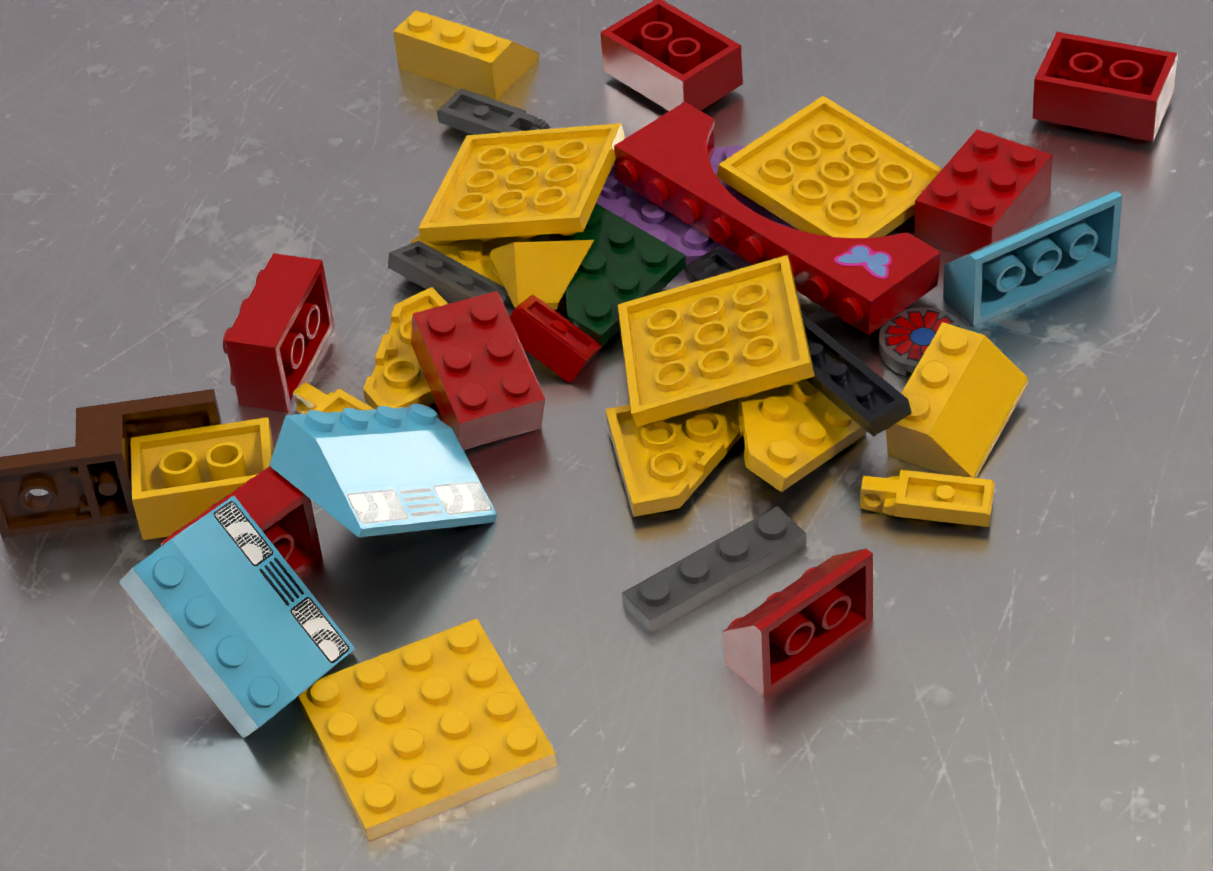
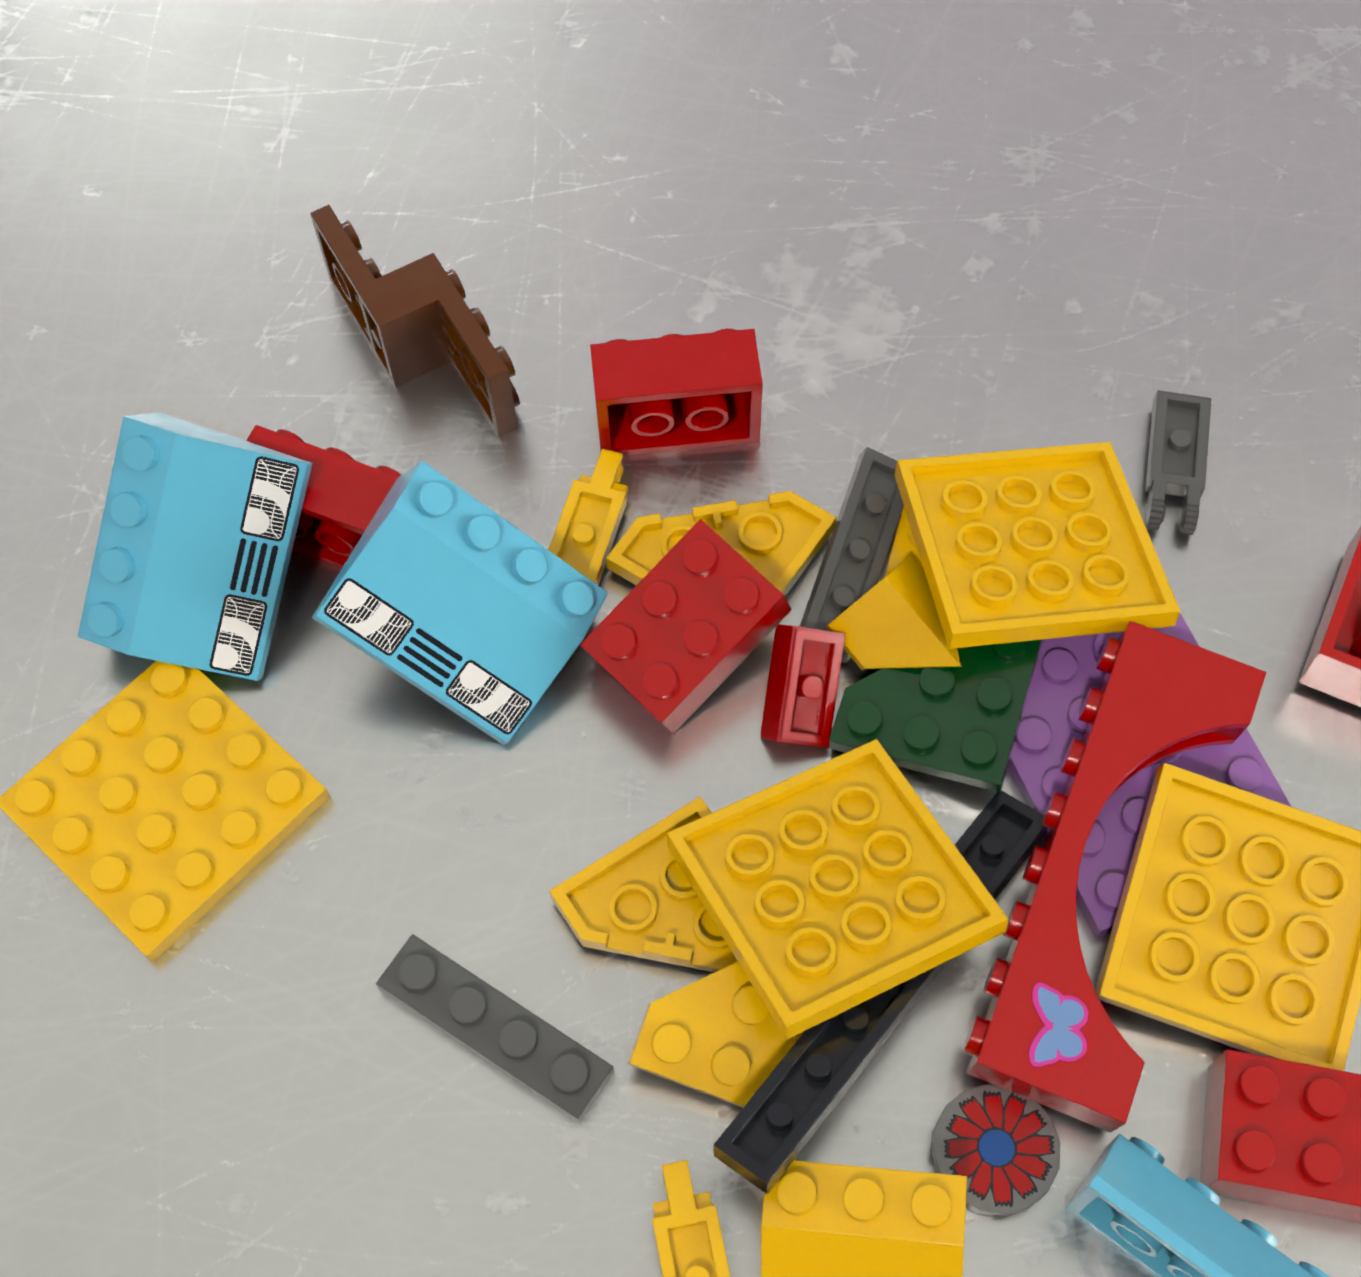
camera: 65 degrees right, 20 degrees up
yellow slope [131,417,274,540] -> none
yellow slope [393,10,539,100] -> none
red slope [722,548,873,697] -> none

